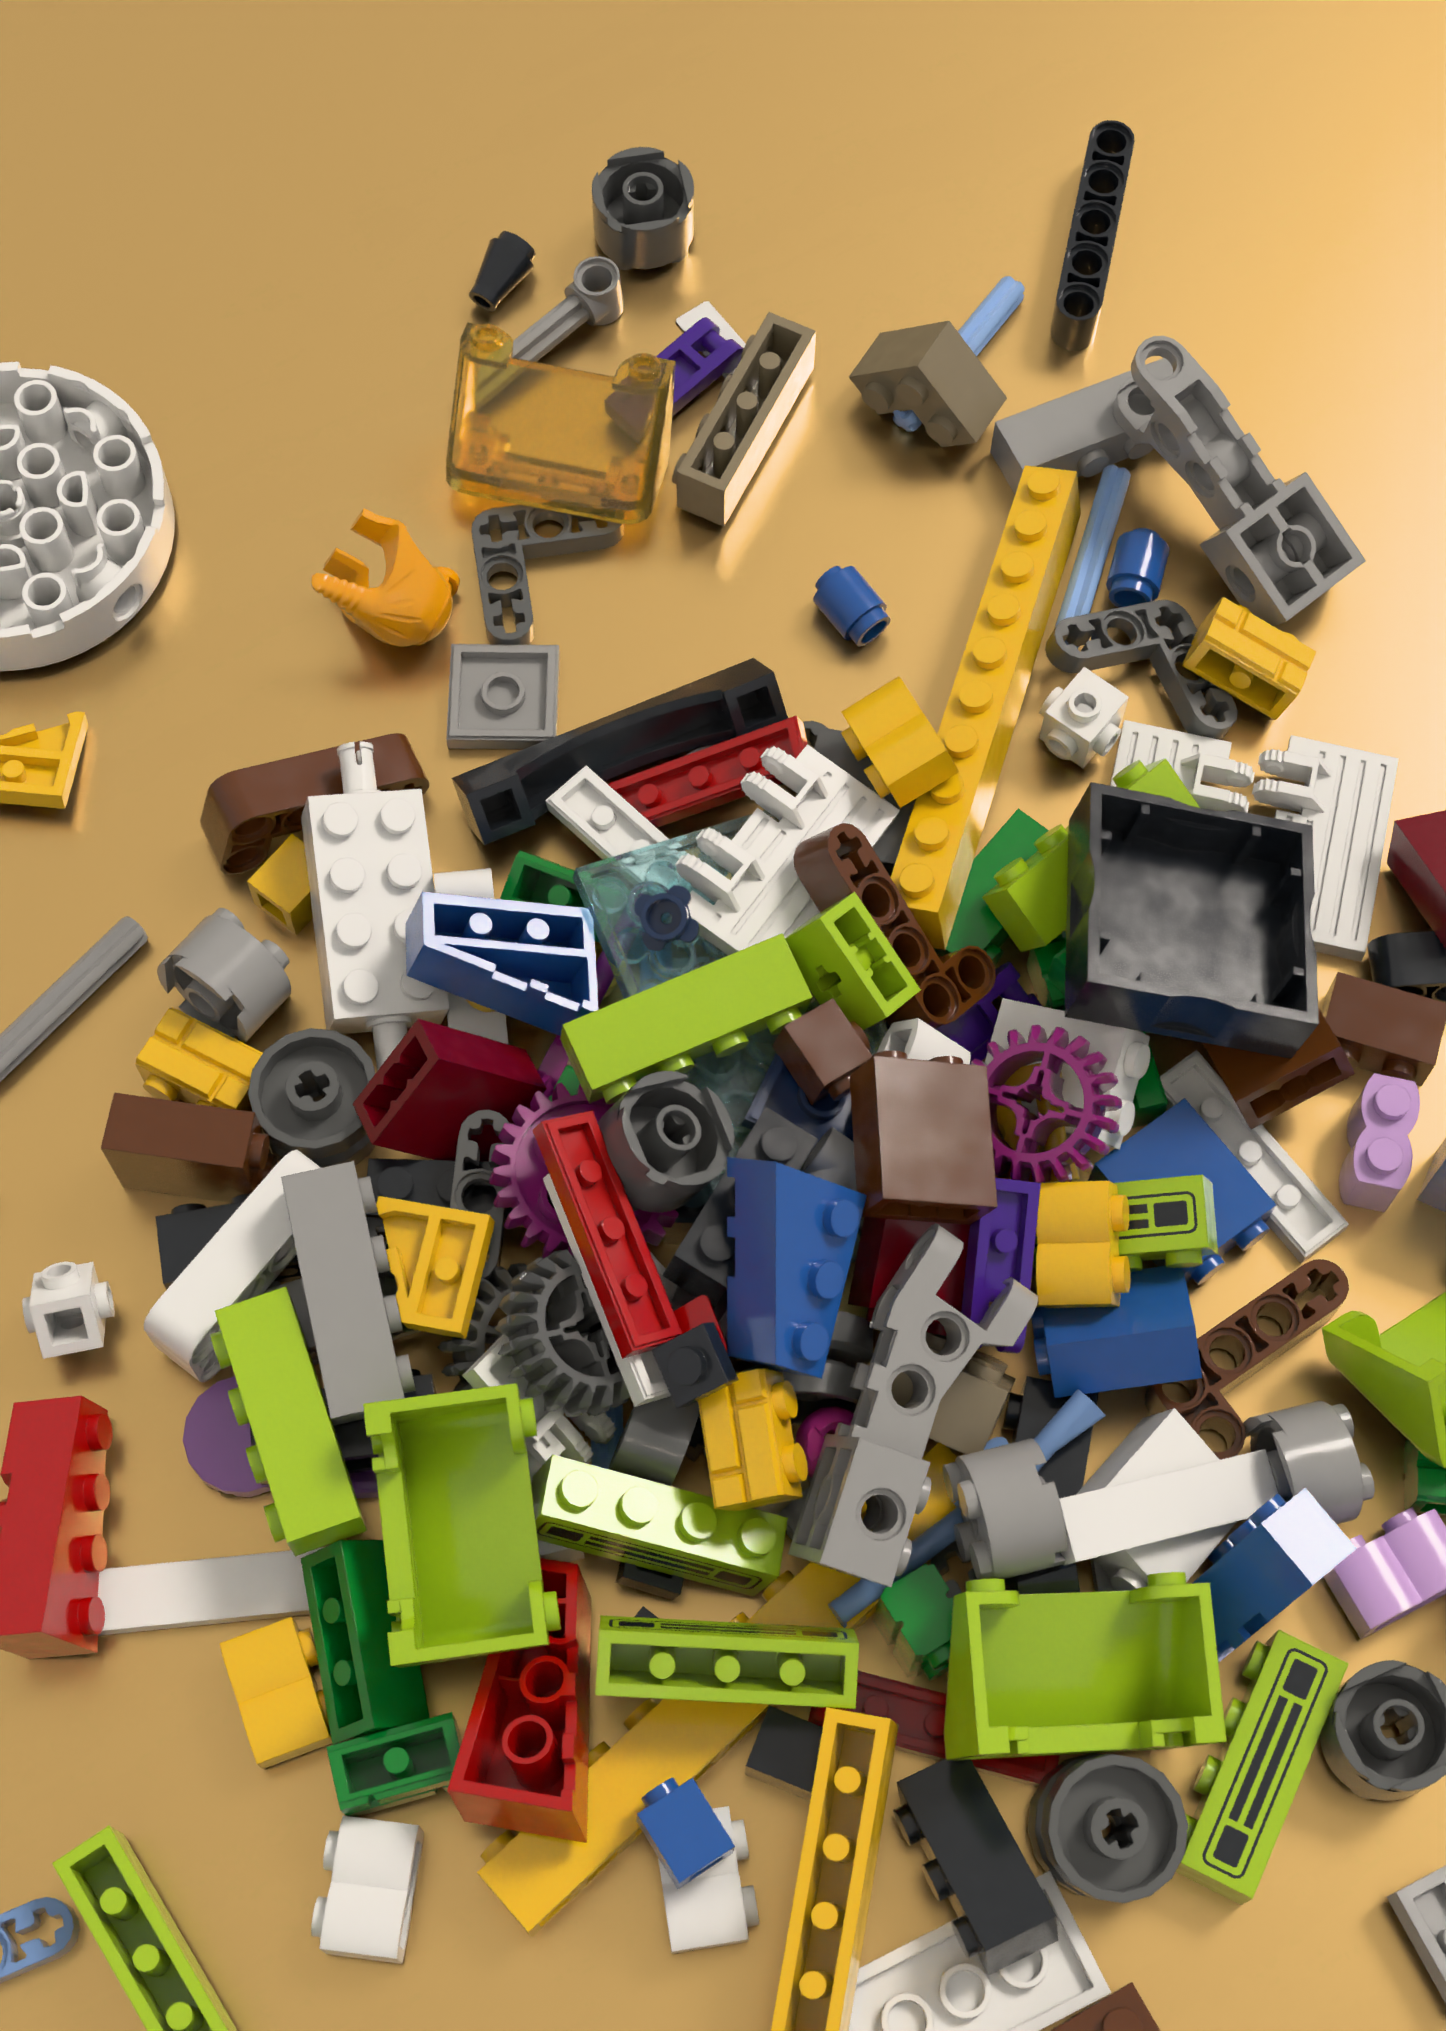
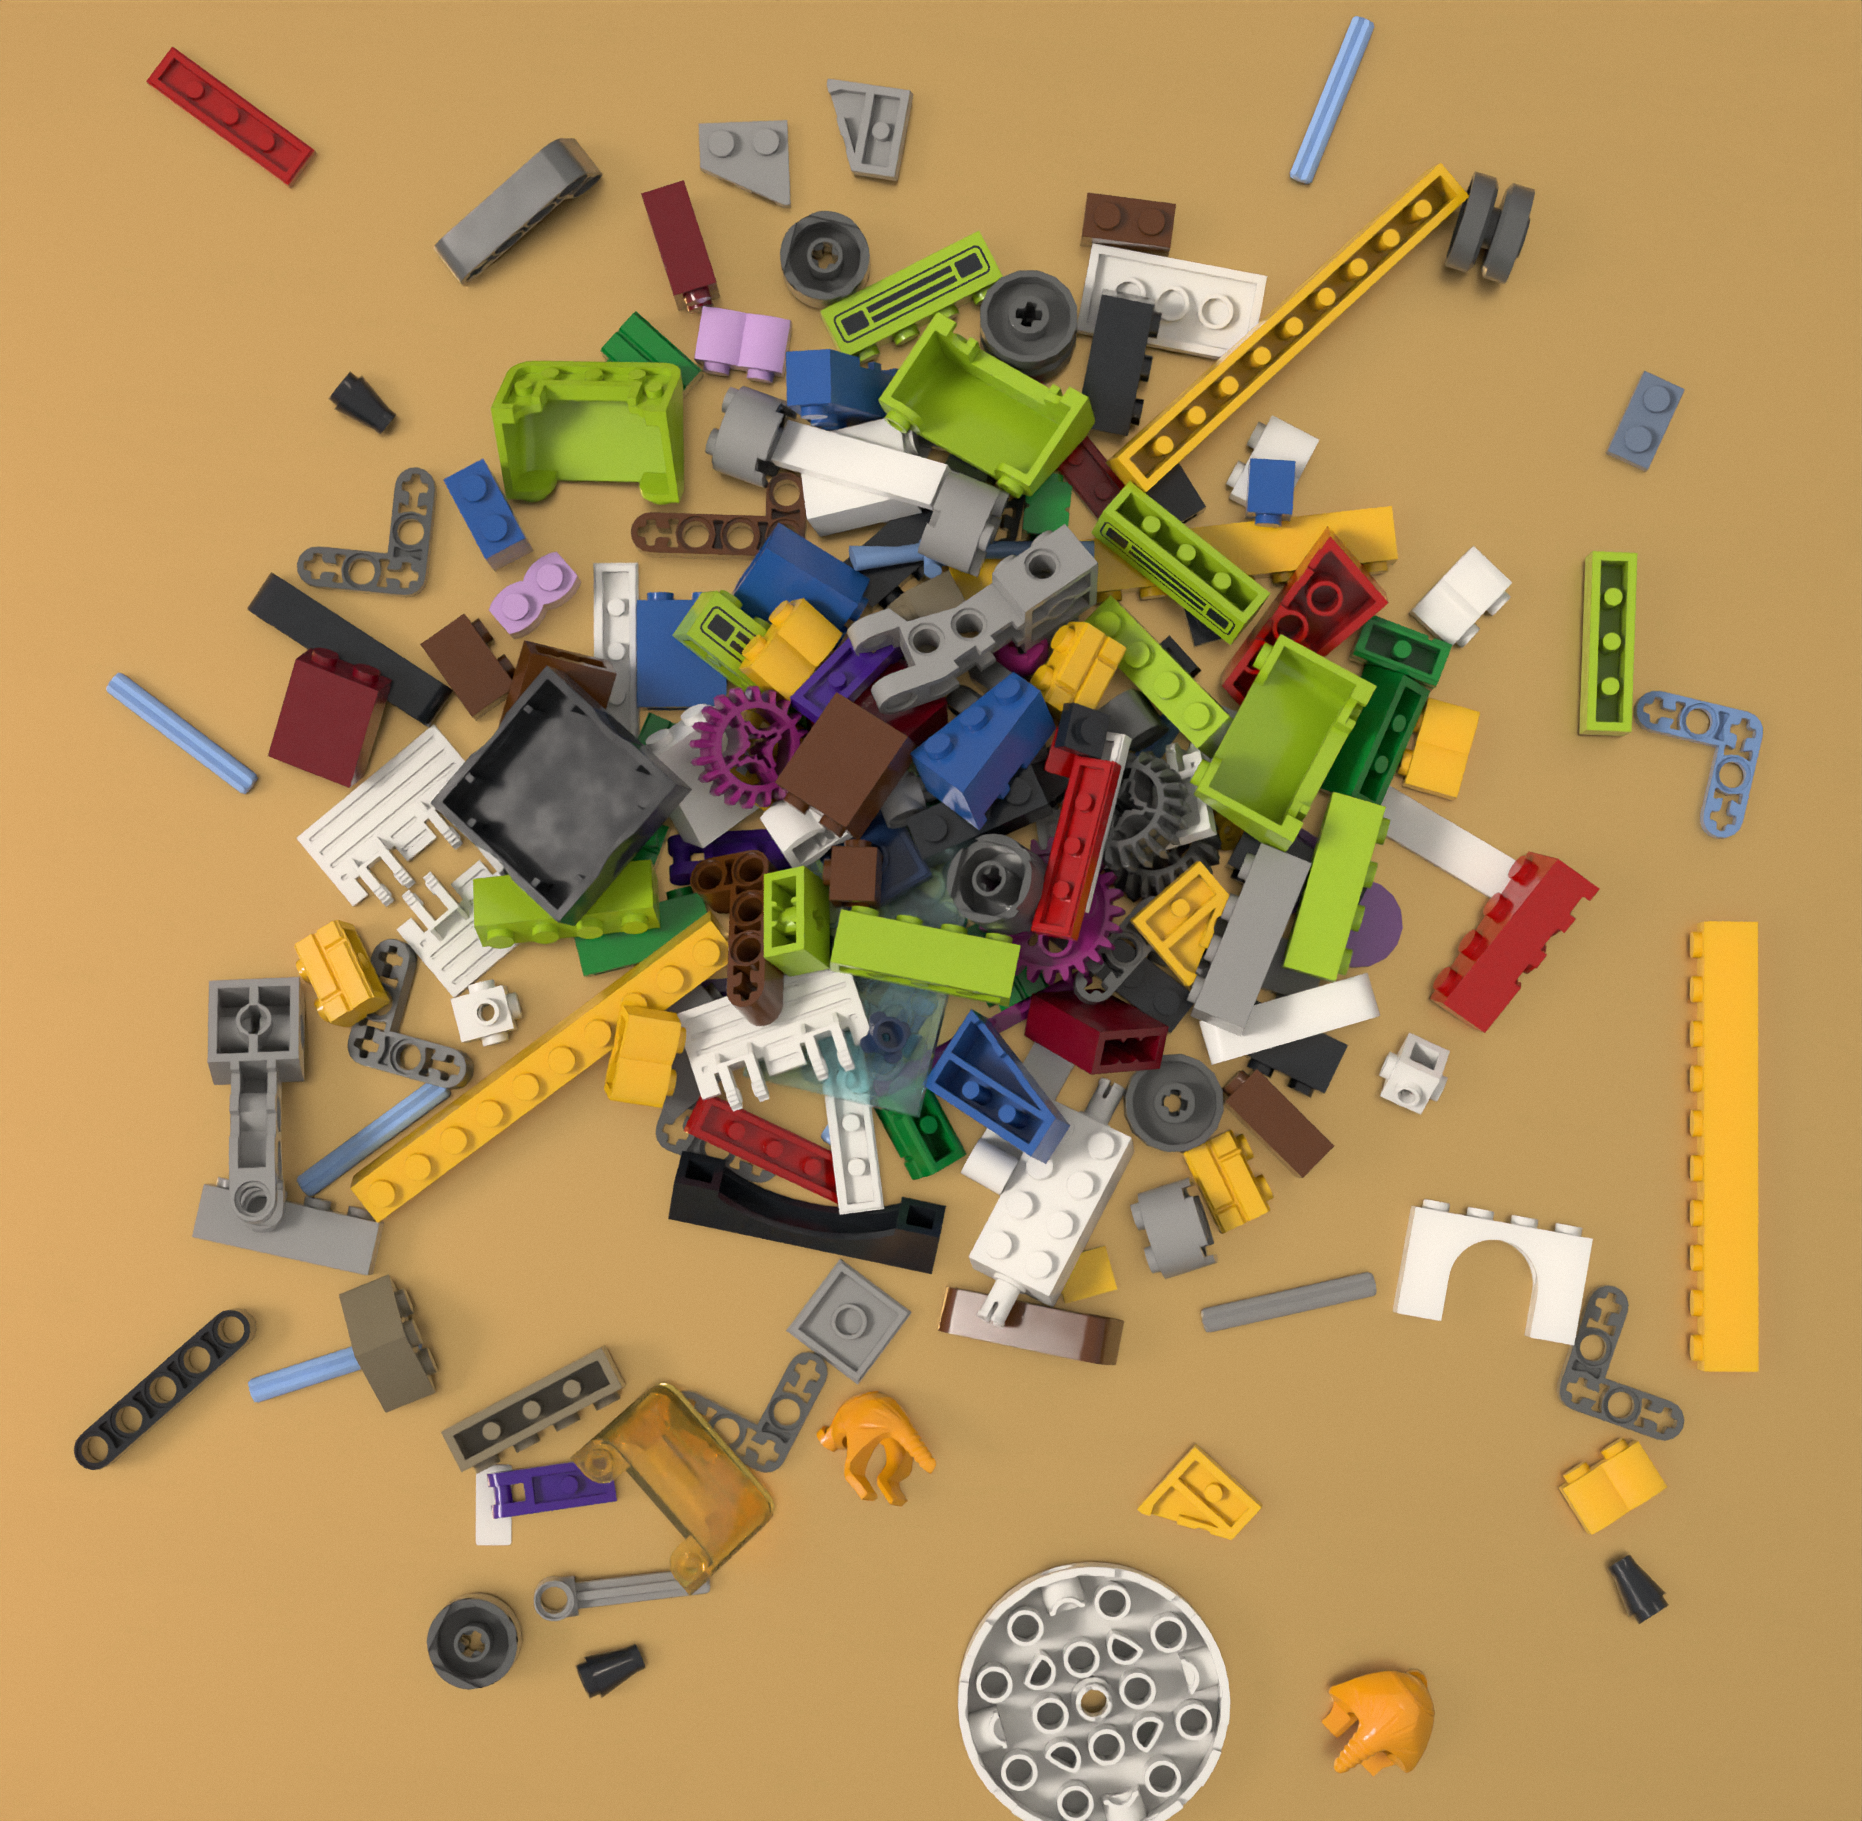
camera: 145 degrees left, 20 degrees up
blue brick [813,566,891,647] -> none
blue brick [1106,528,1170,608] -> none

